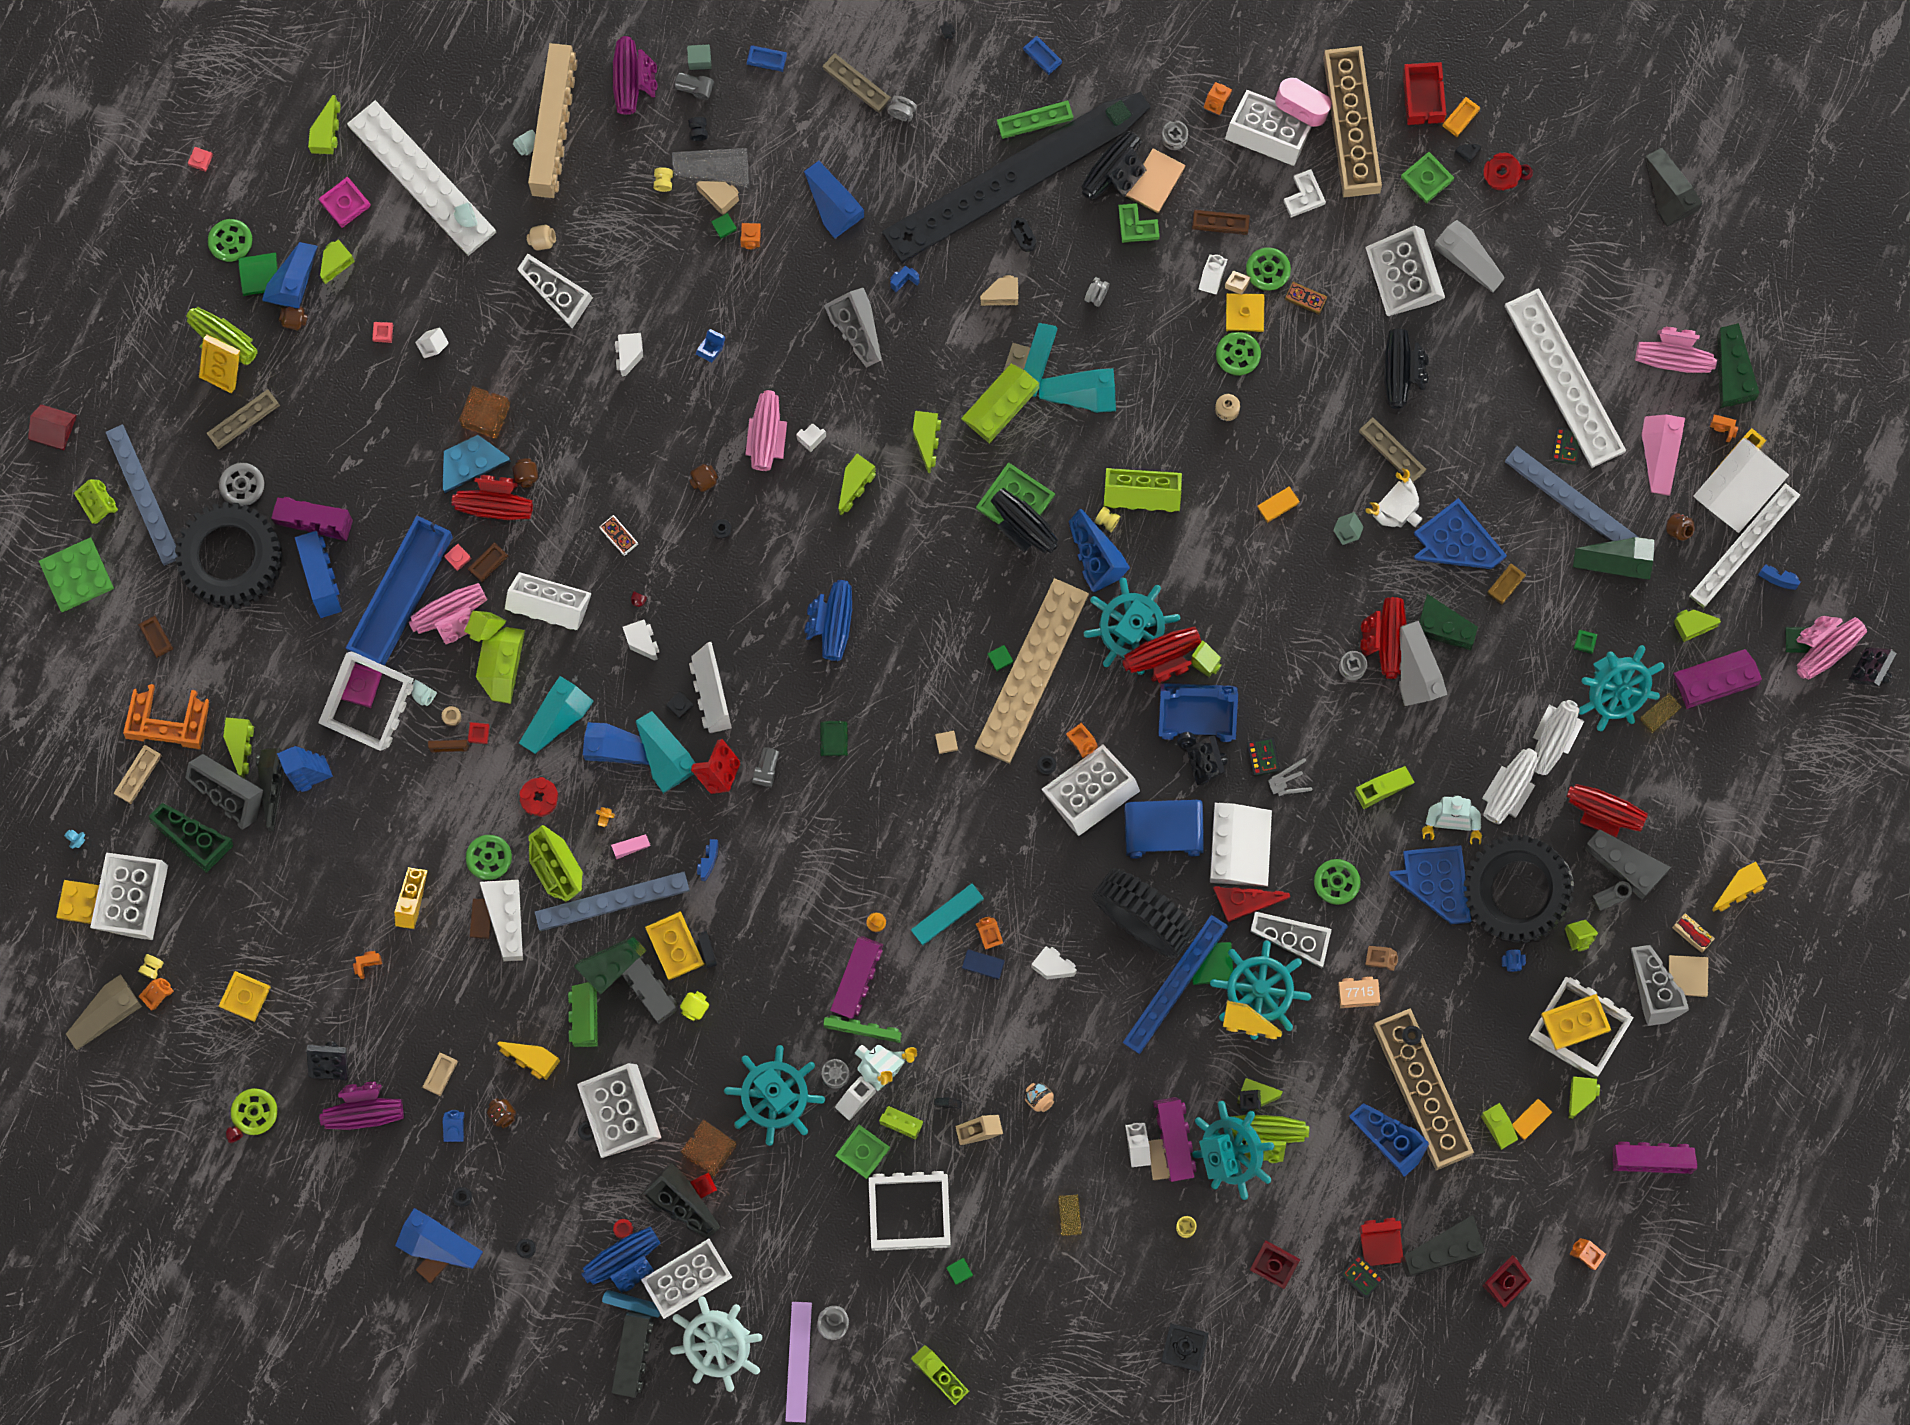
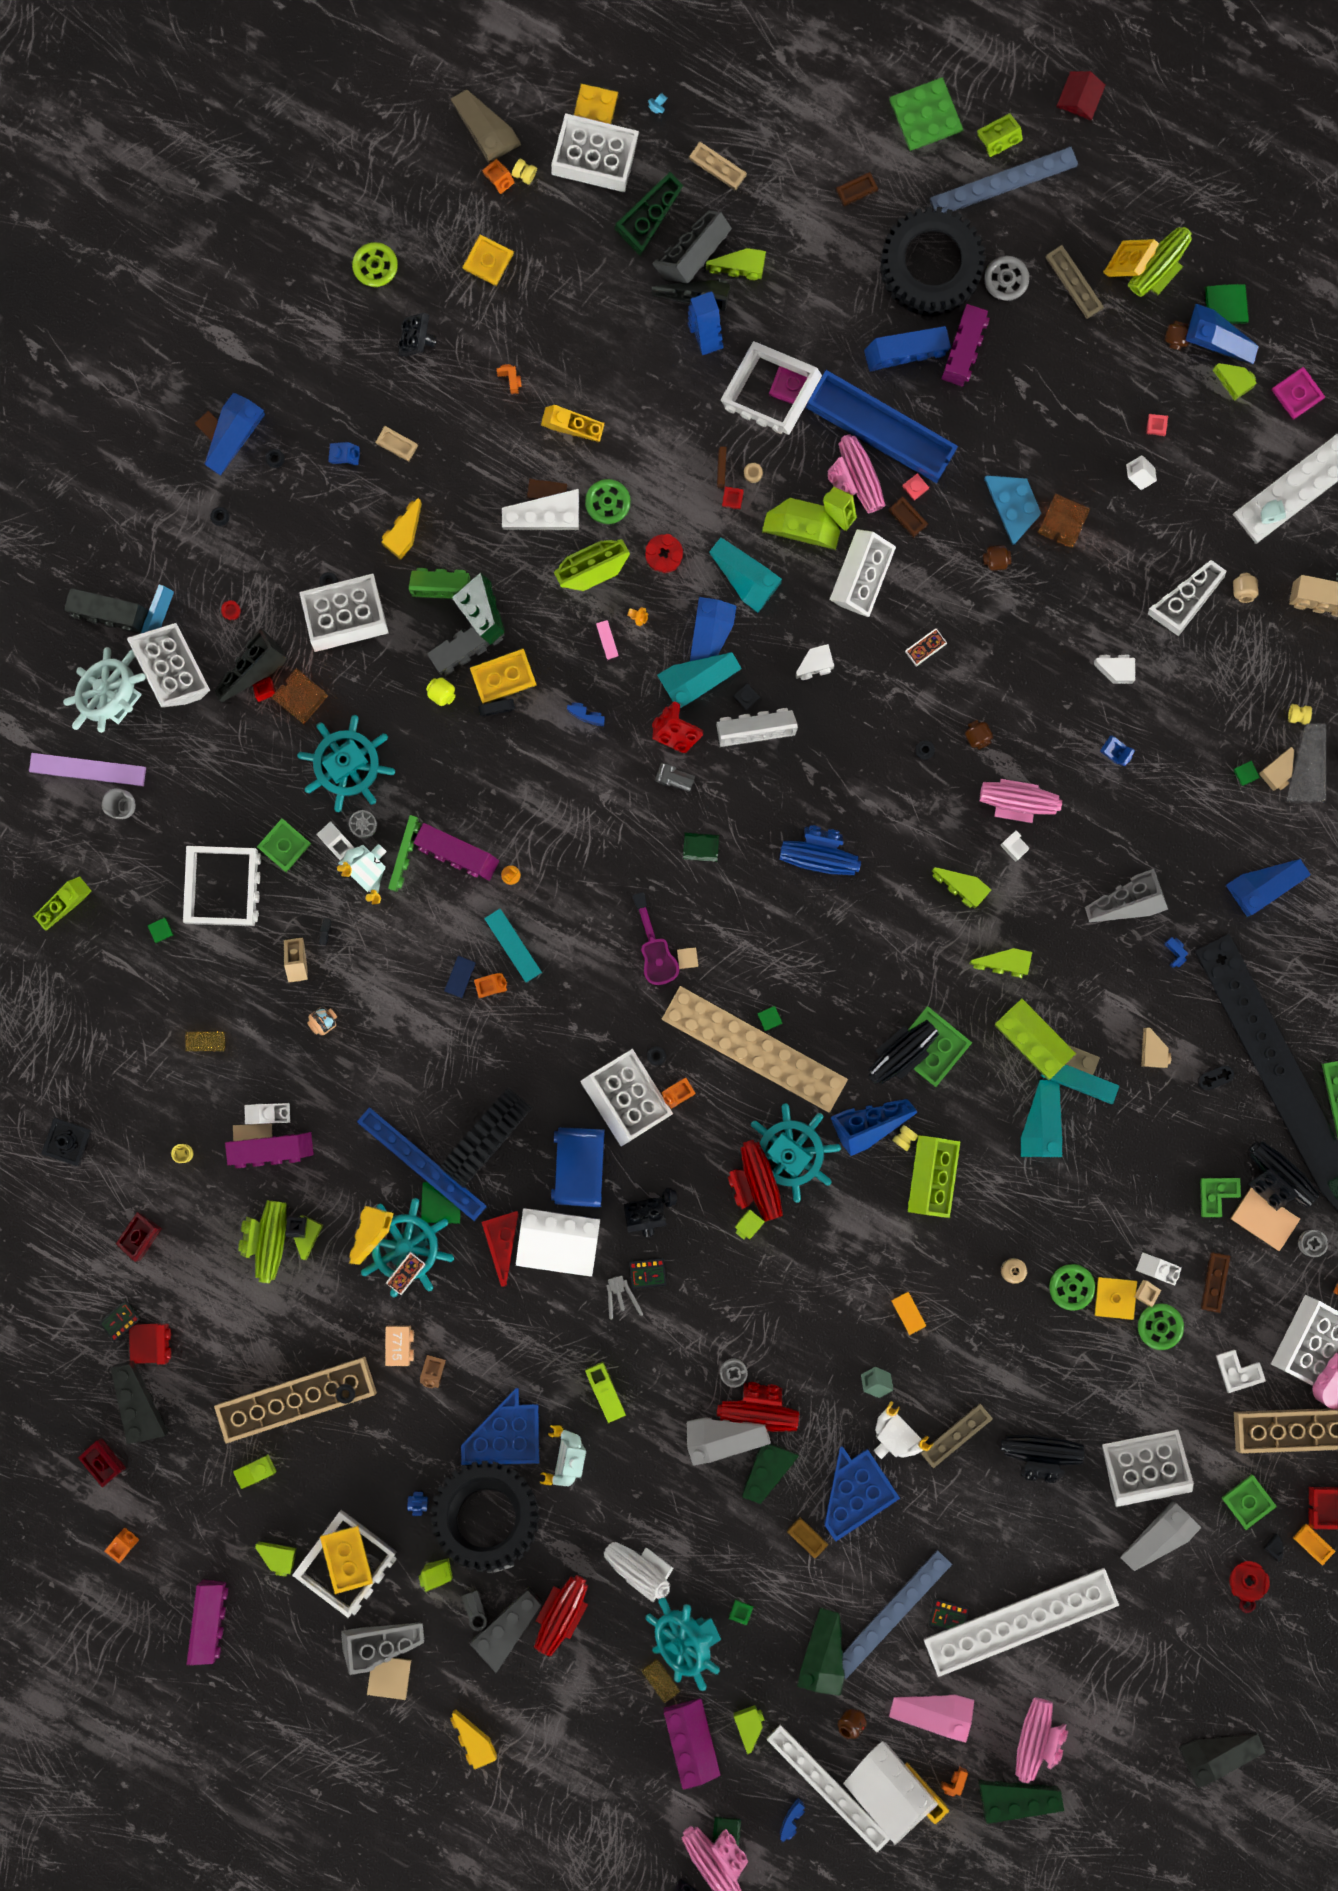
camera: 90 degrees right, 10 degrees up
orange wedge [123,684,209,749] -> none
bright green plate [208,219,252,262] -> none
dark red hinge [226,1126,243,1143] -> none
magenta plate [319,1081,404,1130] -> none
light aqua piece [411,679,437,706] -> none
red plate [452,475,533,520] -> none
reddish brown head [487,1098,516,1128] -> none
sand blue plate [535,871,690,931] -> none
blue plate [581,1226,661,1293] -> none
dark red hinge [631,591,647,607] -> none
orange bracket [741,223,761,249] -> none
lime bracket [879,1106,923,1140] -> none
white slope [1031,946,1077,979] -> none
light grey wheel [1085,277,1110,307] -> none
blue windscreen [1159,683,1238,742] -> none
teal piece [1192,1101,1274,1200] -> none
white wedge [1250,912,1332,968] -> none
tile [1285,282,1327,315] -> none
bright green plate [1314,859,1360,905] -> none
blue wedge [1349,1103,1429,1177] -> none
white plate [1482,748,1539,824] -> none
light orange tile [1512,1099,1552,1140] -> none
slope [1672,913,1715,953] -> none
none -> tile [386,1252,426,1295]
none -> magenta piece [632,892,679,985]

